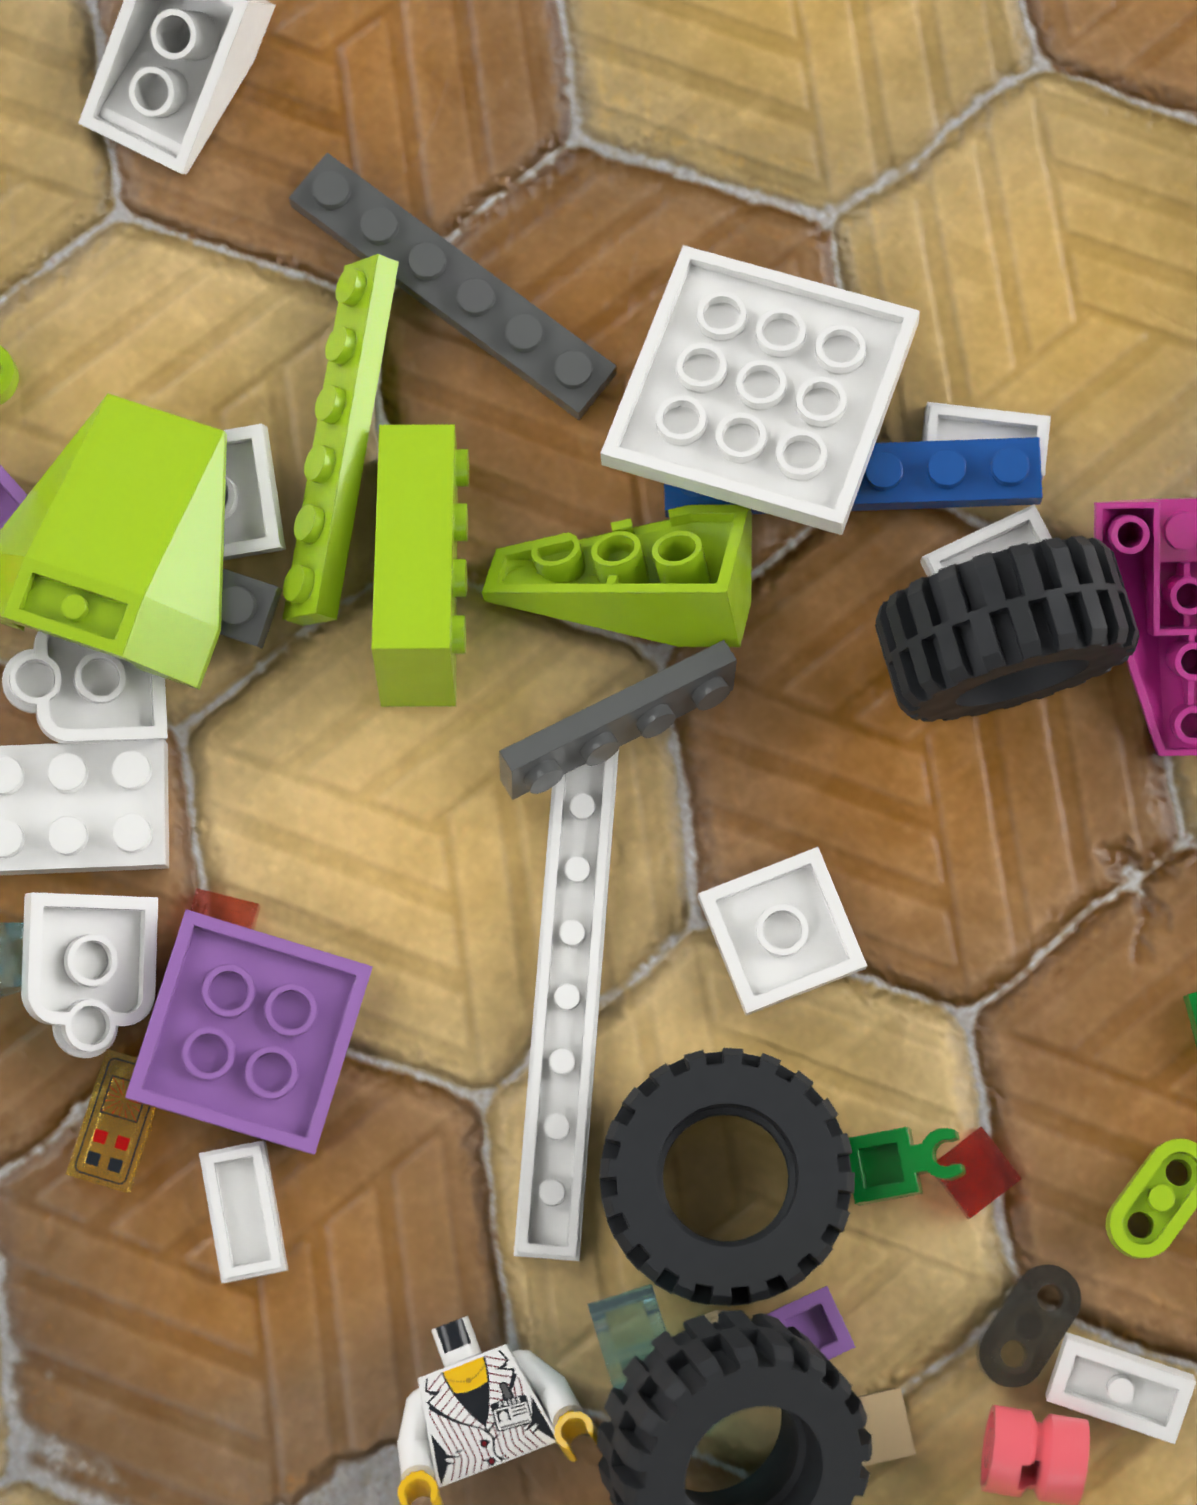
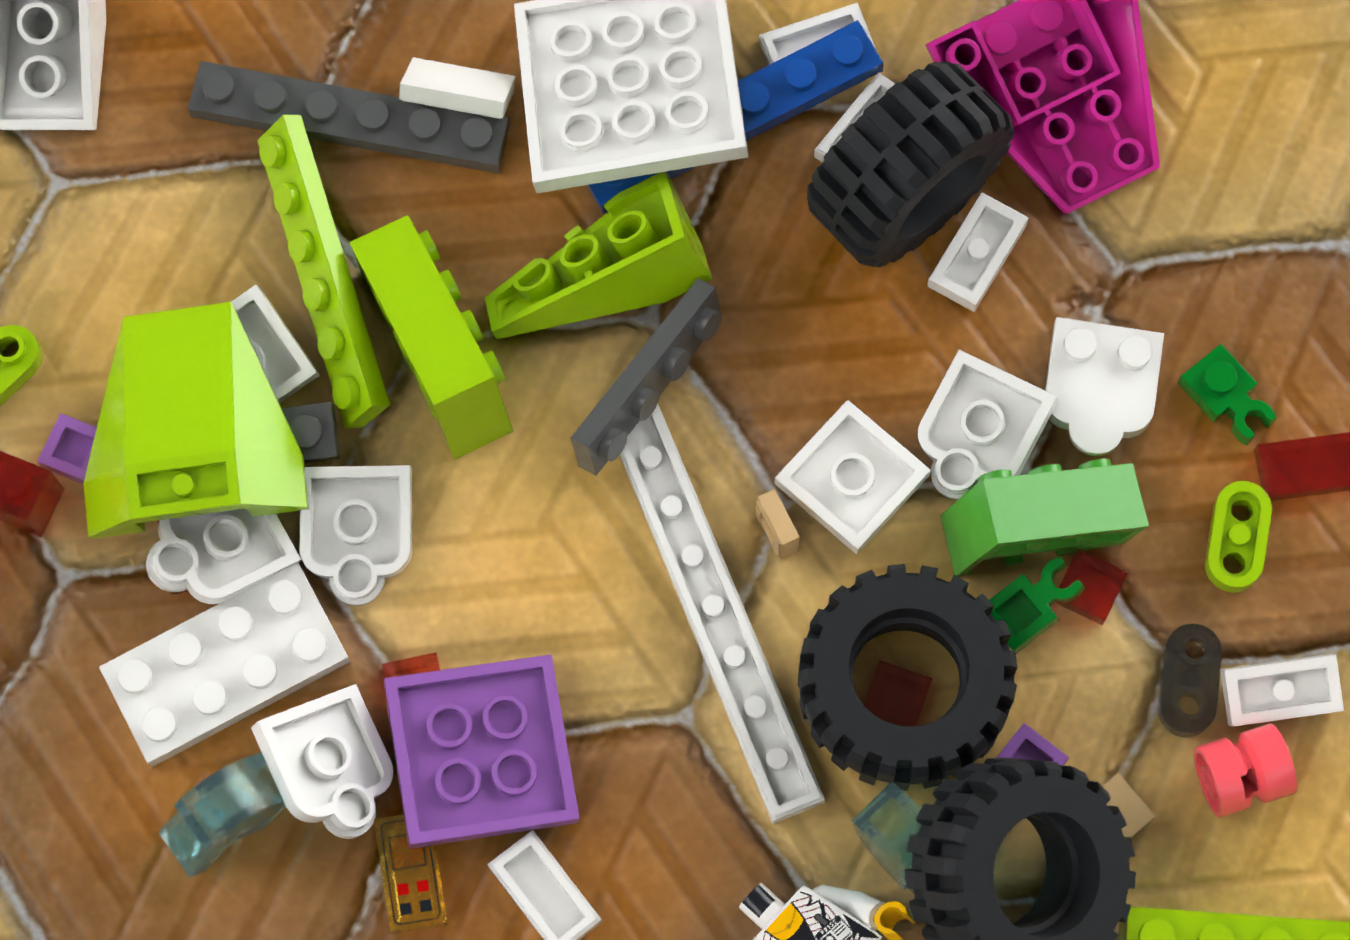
camera: 25 degrees left, 5 degrees down
none -> white plate [300,465,412,606]
none -> white tile [399,57,515,119]
none -> tan tile [756,489,800,559]
none -> clear red tile [864,660,933,726]
none -> white plate [918,350,1058,500]
none -> white plate [927,192,1029,312]
none -> wedge [940,459,1149,577]
none -> white plate [1045,317,1164,456]

